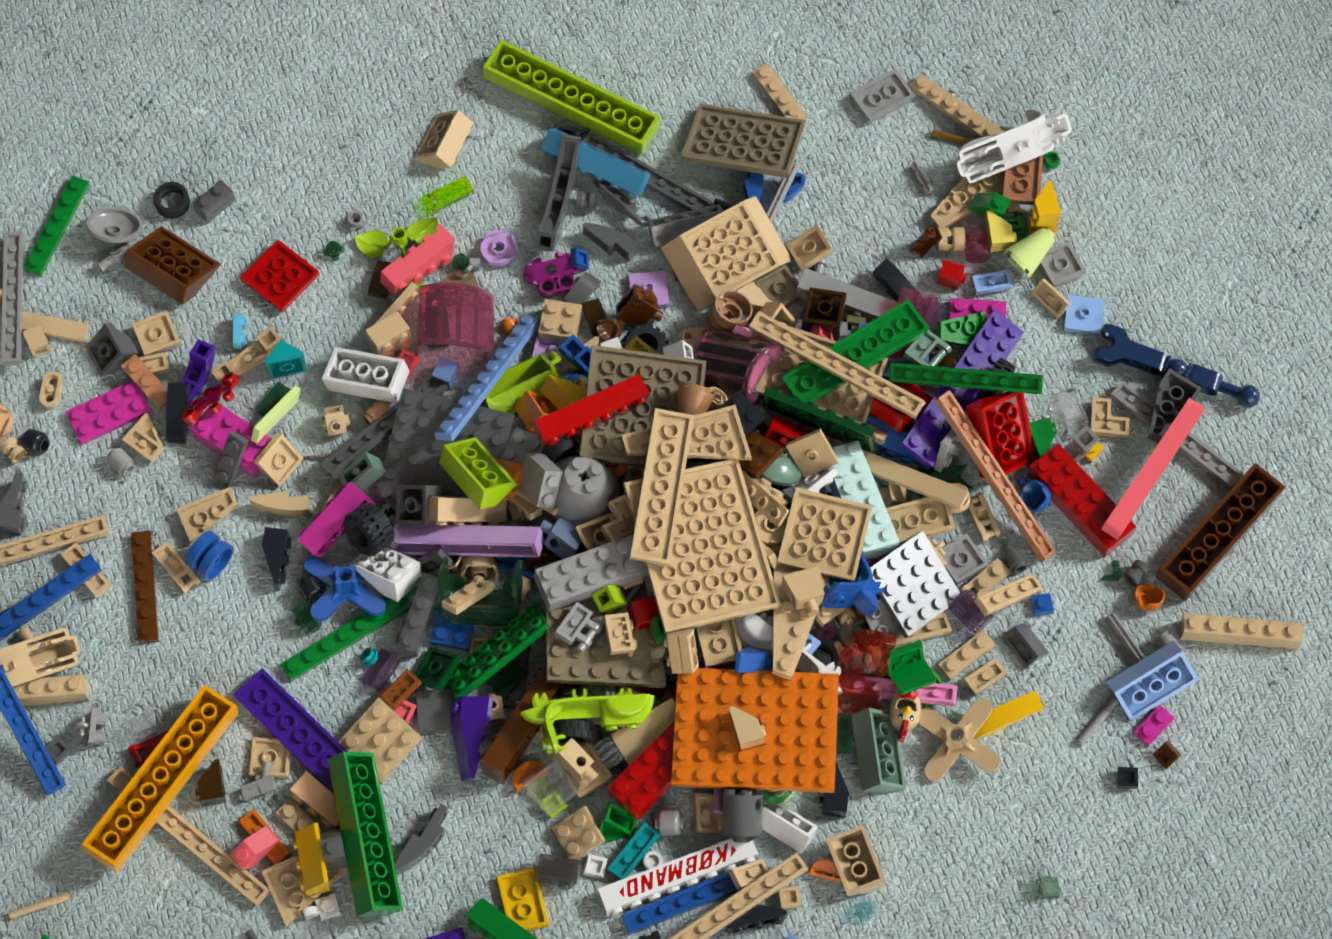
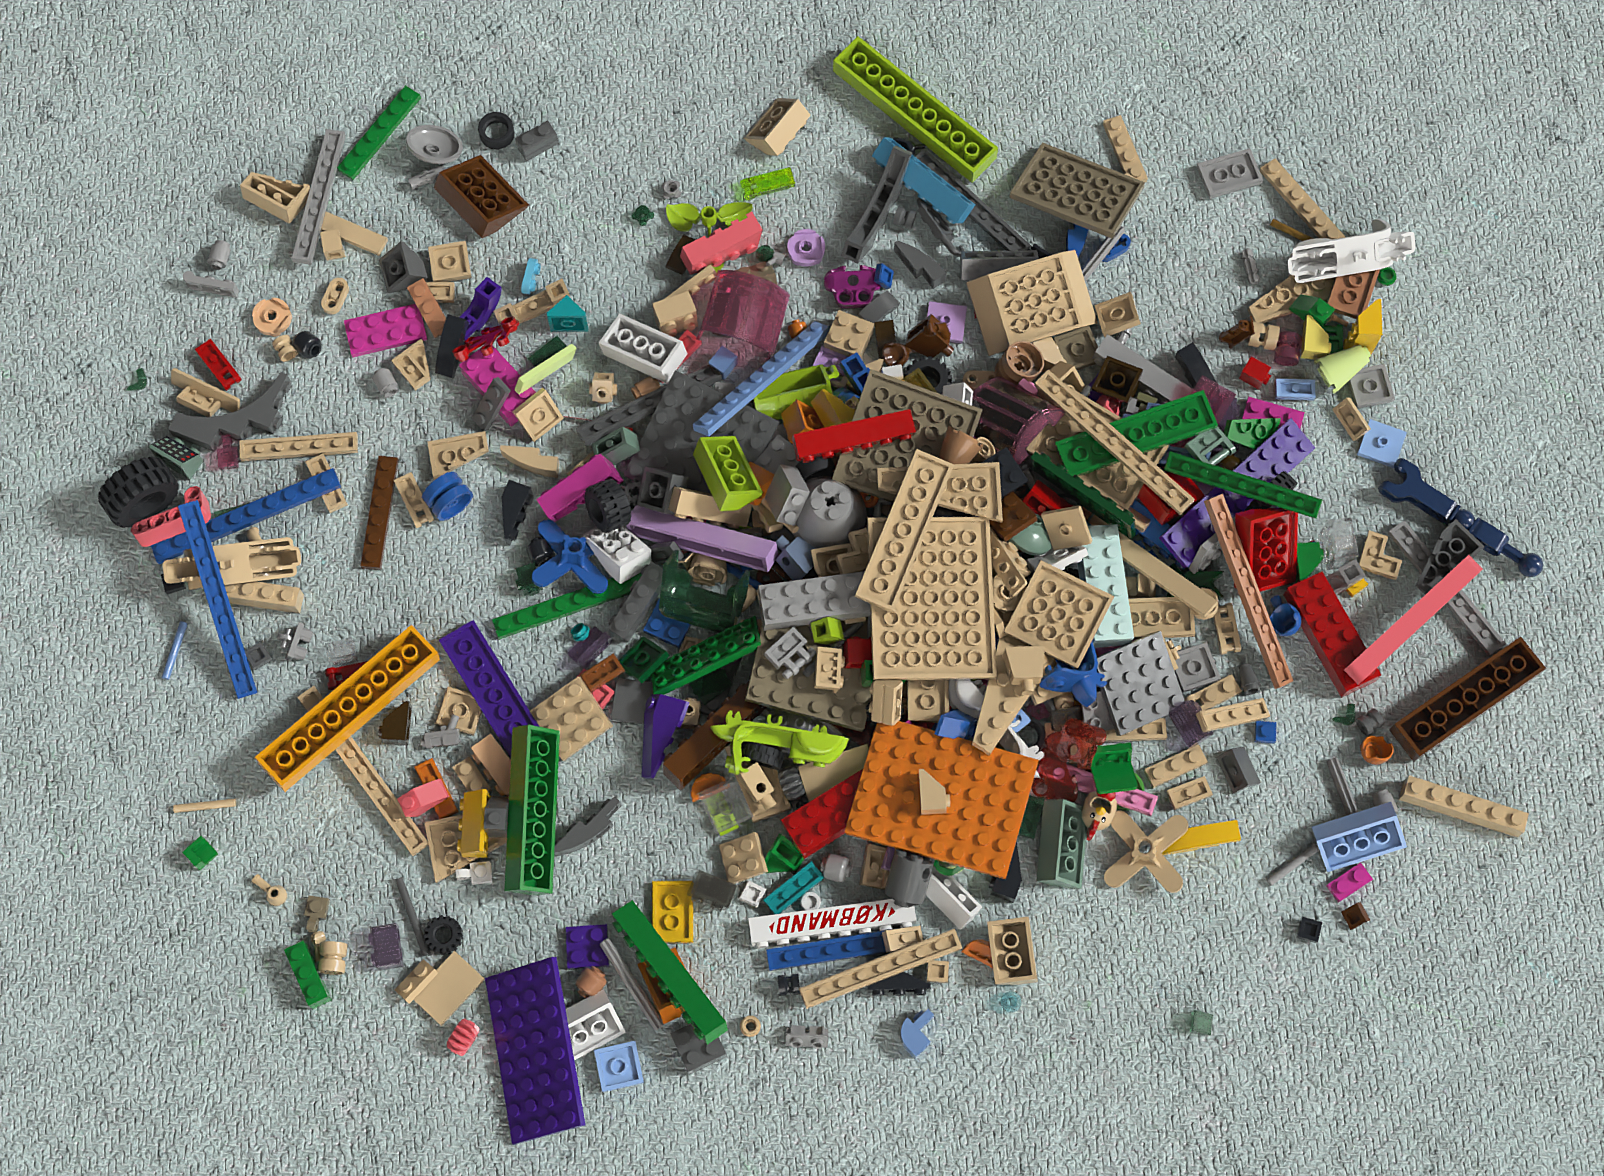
camera: 15 degrees right, 5 degrees up
red plate [240,240,320,313] -> none
tan plate [442,575,495,615] -> none

